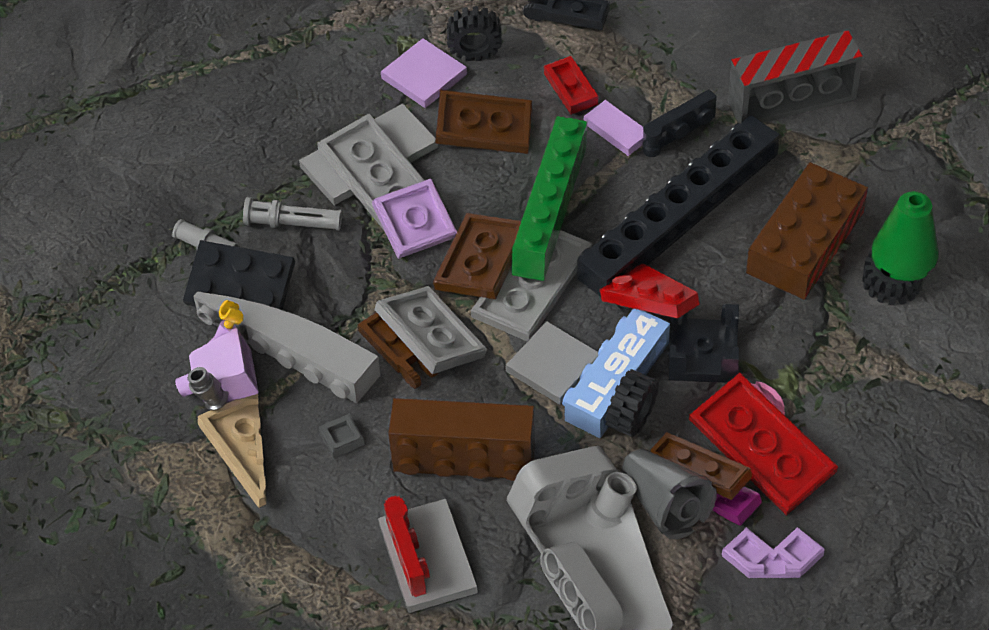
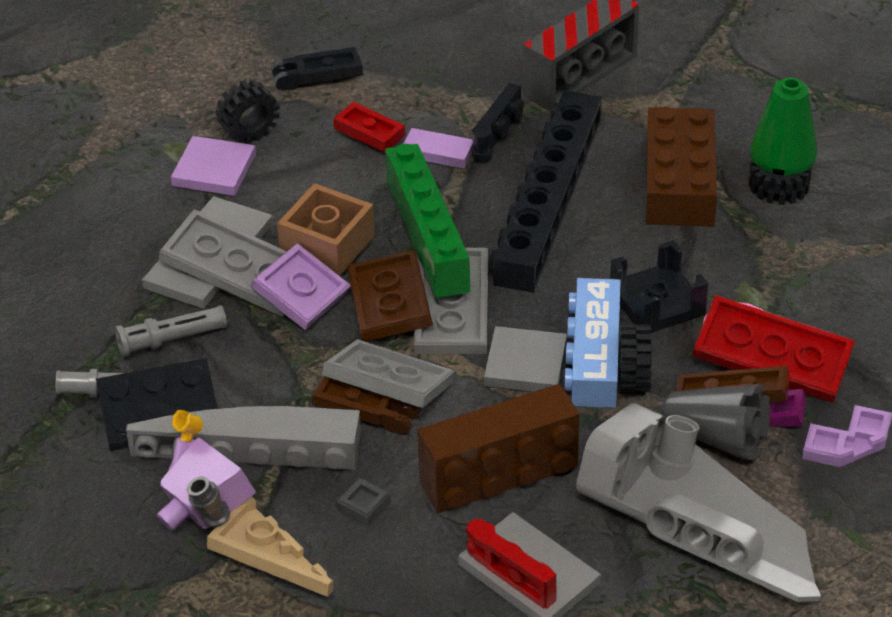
camera: 30 degrees left, 10 degrees down
reddish brown tile [435,90,532,154] -> none
red wing [600,263,700,318] -> none
none -> medium nougat brick [277,183,375,276]

